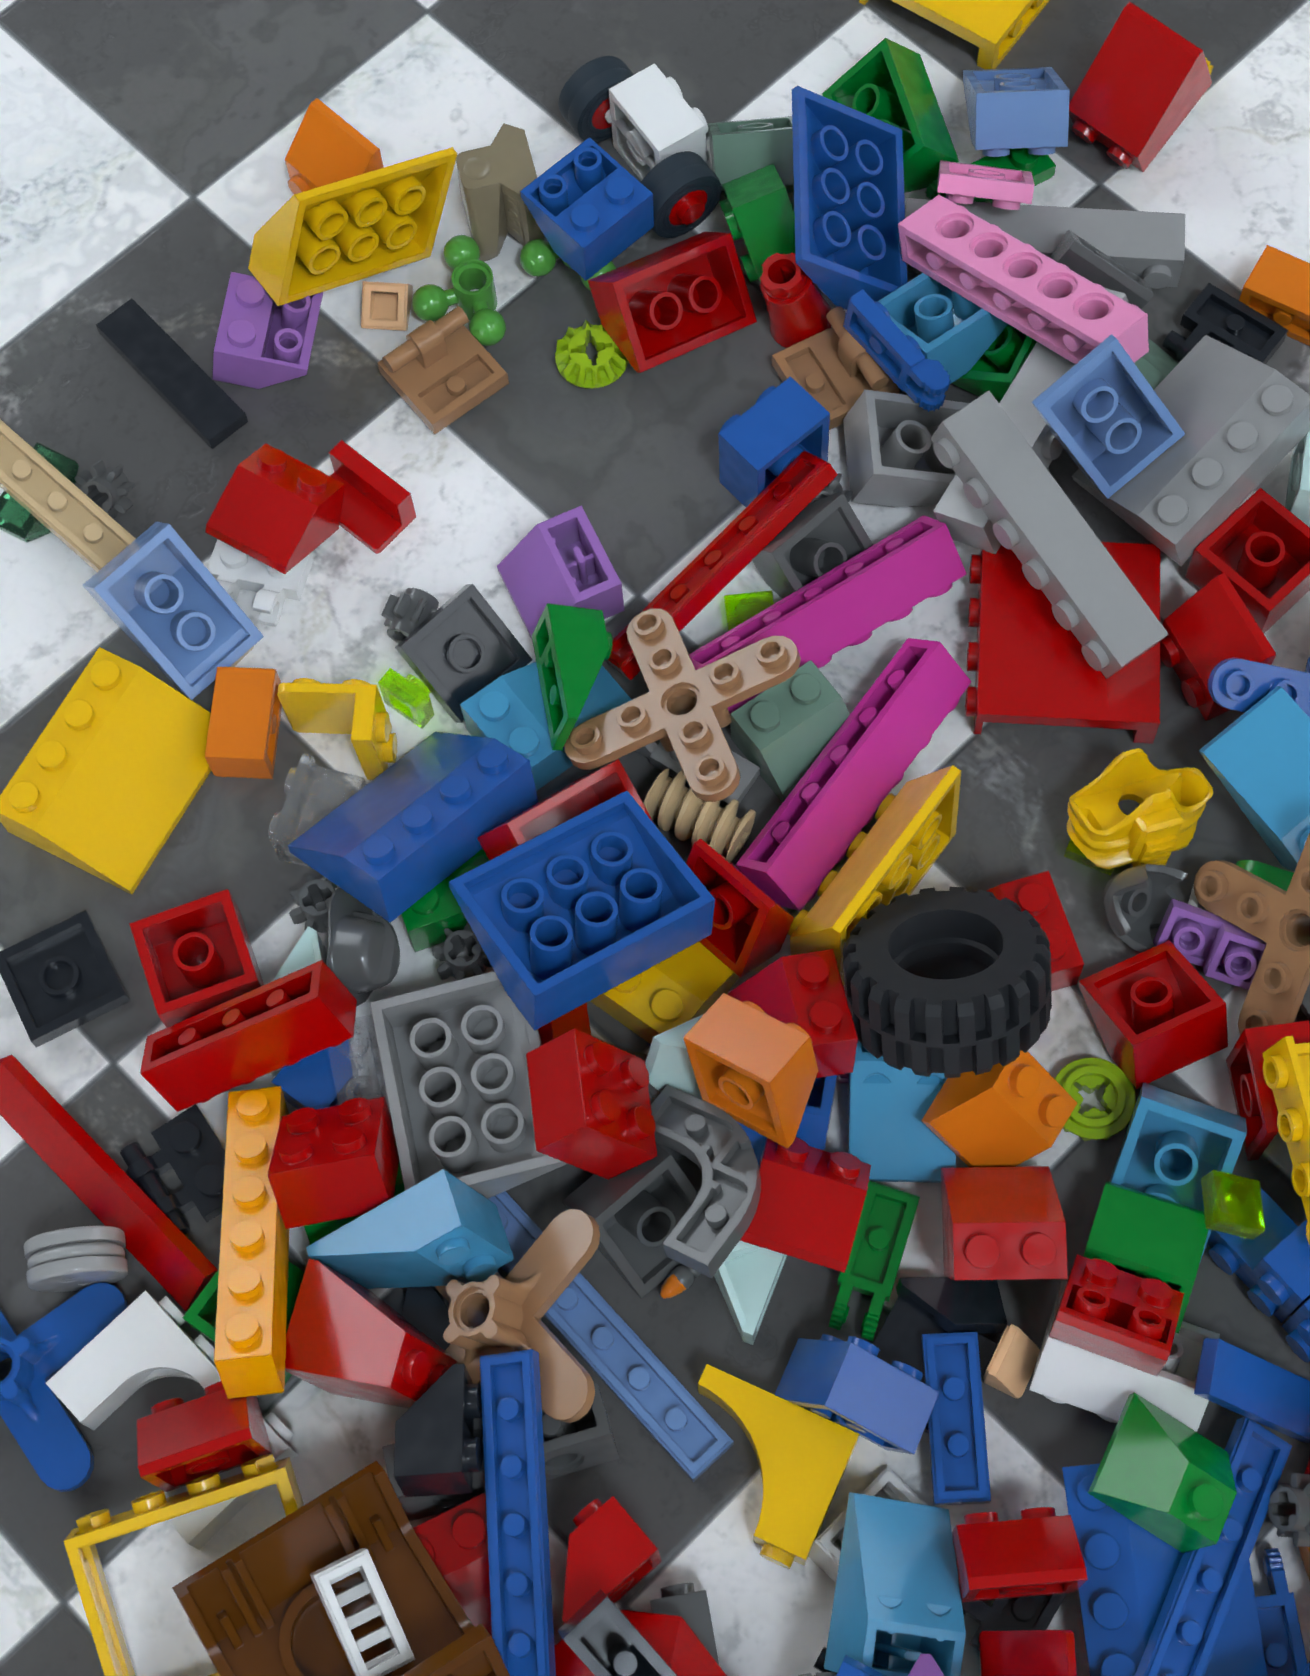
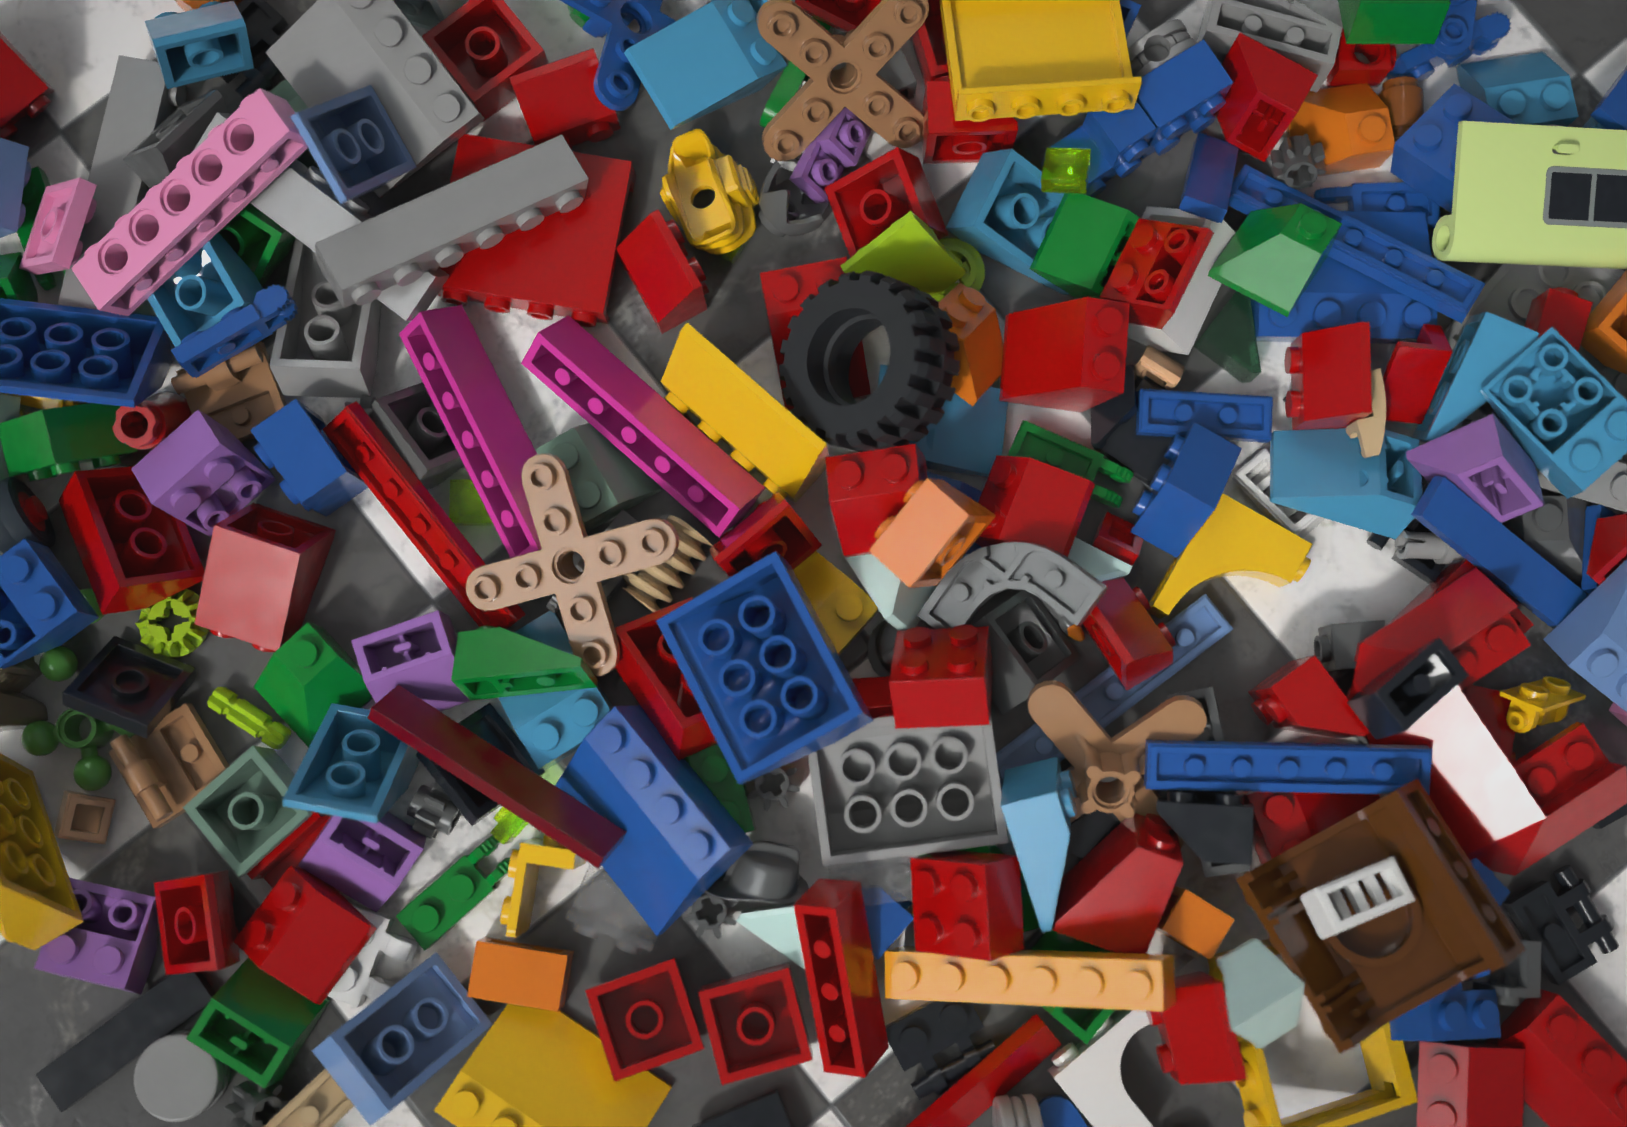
camera: 90 degrees left, 15 degrees up
none -> black plate [62,636,196,739]
none -> medium lavender slope [131,409,276,537]
none -> light grey head [134,1029,230,1122]
none -> dark azure slope [145,1,254,89]
none -> red slope [154,870,240,975]
none -> sand green slope [183,745,313,877]
none -> green slope [186,957,331,1089]
none -> slope [194,502,336,652]
none -> lime axle [207,686,292,750]
none -> green slope [254,622,373,748]
none -> dark azure slope [283,703,420,823]
none -> medium lavender slope [298,812,427,913]
none -> dark red tile [368,685,626,869]
none -> green hinge [395,834,510,951]
none -> red brick [585,958,705,1082]
none -> red slope [616,209,709,334]
none -> lime slope [841,210,968,298]
none -> red slope [1082,577,1176,690]
none -> red plate [1092,512,1144,566]
none -> orange panel [1156,886,1235,959]
none -> clear green slope [1193,291,1261,383]
none -> light aqua slope [1216,938,1305,1048]
none -> tan slope [1346,368,1386,458]

